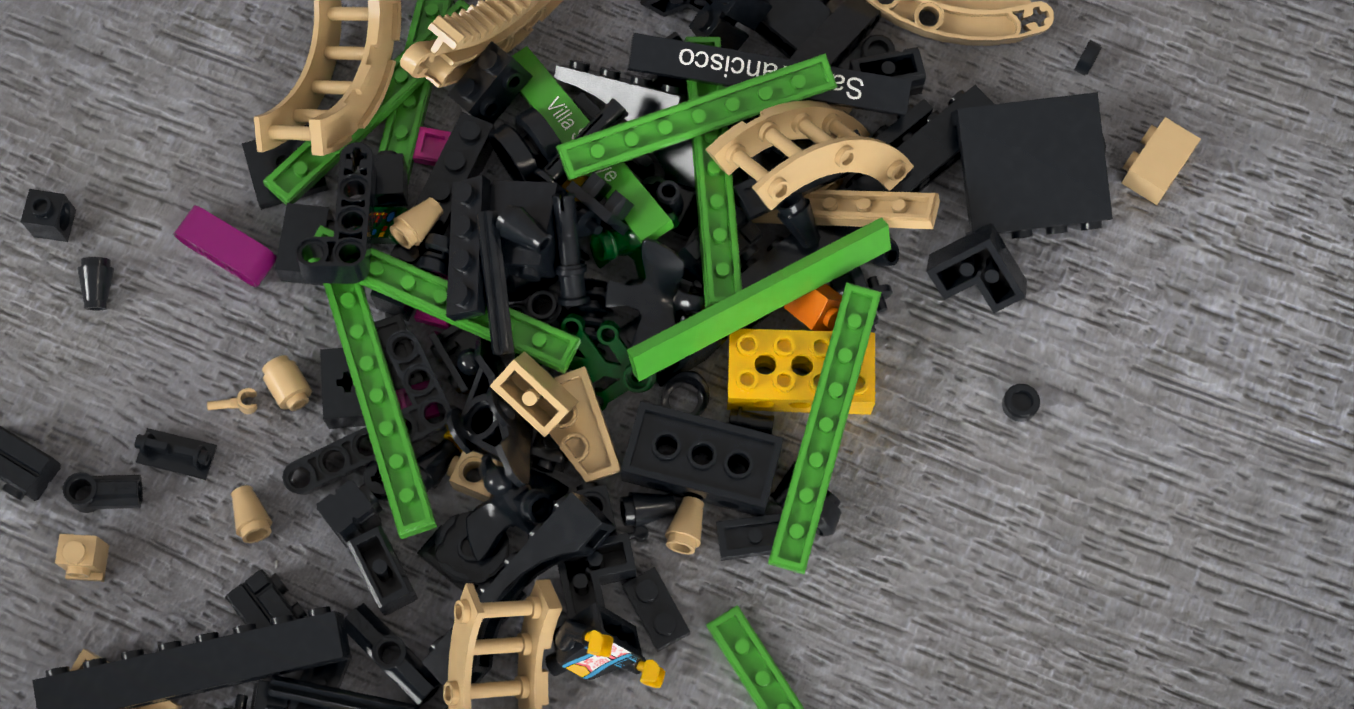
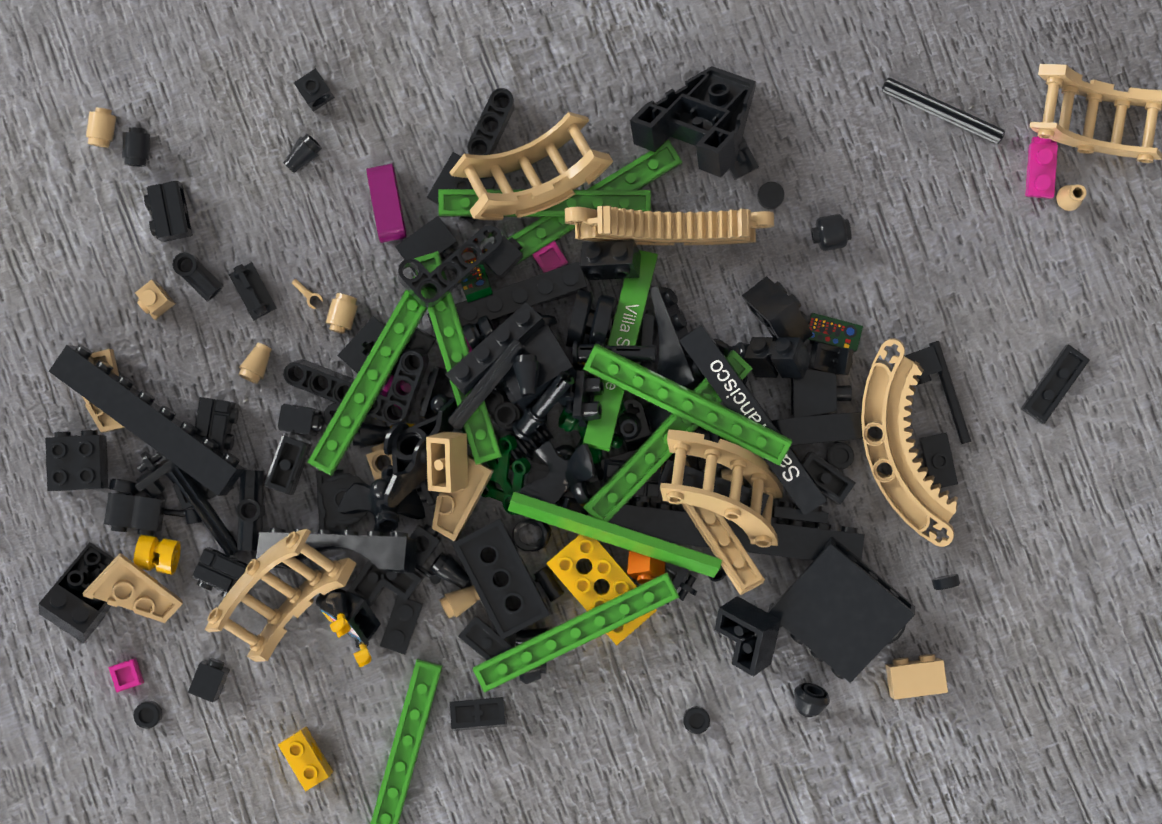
camera: 50 degrees right, 15 degrees up
tan cone [390,197,444,249] -> none
black cone [777,193,821,248] -> none
none -> black hinge [450,697,507,731]
none -> black beam [467,88,515,155]
none -> black cone [794,683,830,717]

